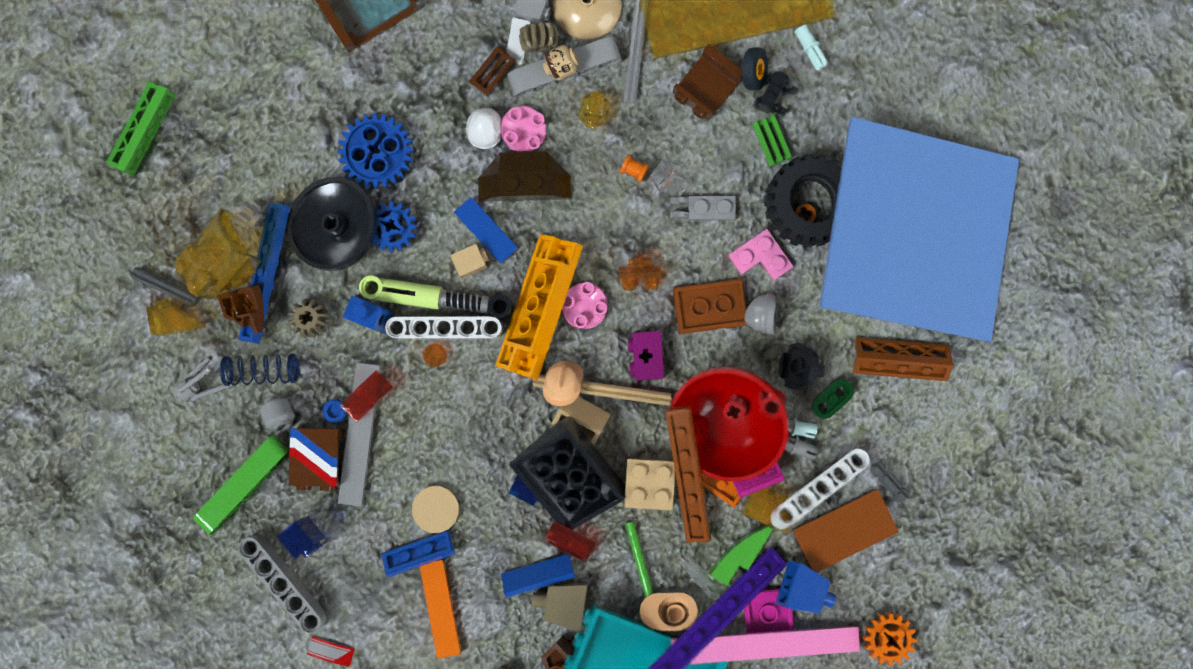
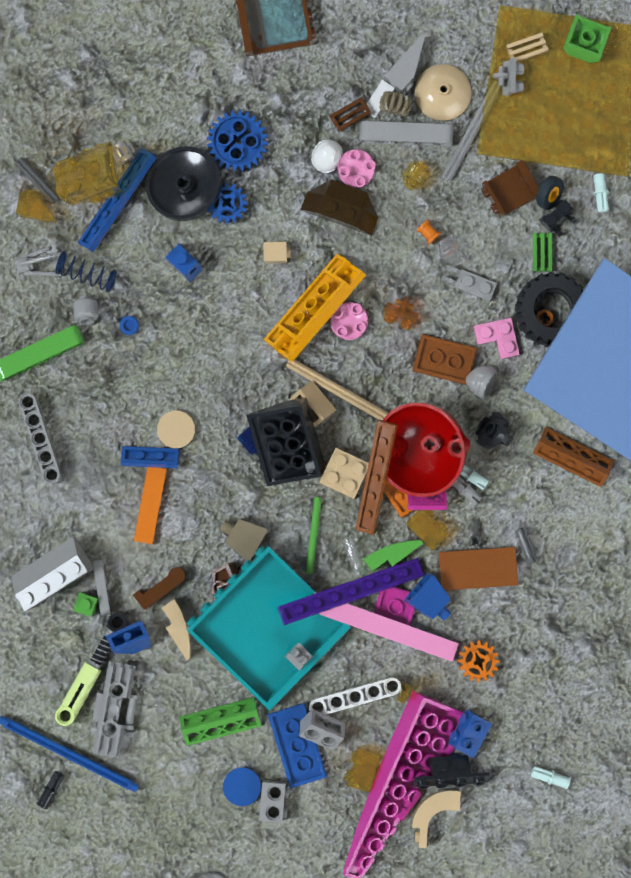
camera: 20 degrees right, 0 degrees up
bright green fence [106,81,176,177] -> none
reddish brown slope [217,285,264,334] -> none
clear blue brick [277,516,326,559] -> none
dark tan gear [288,299,329,338] -> none
panel [289,428,343,491] -> none
sticker [307,636,354,667] -> none
light grey tile [338,363,381,506] -> none
clear red slope [340,370,393,423] -> none
piece [359,276,513,319] -> none
white beam [385,317,503,339] -> none
clear orange tile [423,343,447,367] -> none
blue tile [454,197,518,264] -> none
blue tile [501,554,575,598] -> none
tan head [542,45,579,81] -> none
light nougat piece [543,361,583,406] -> none
clear red slope [544,521,595,562] -> none
magenta brick [628,331,664,381] -> none
light nougat piece [640,593,698,631] -> none
white beam [770,449,870,529] -> none
dark green plate [811,379,854,419] -> none

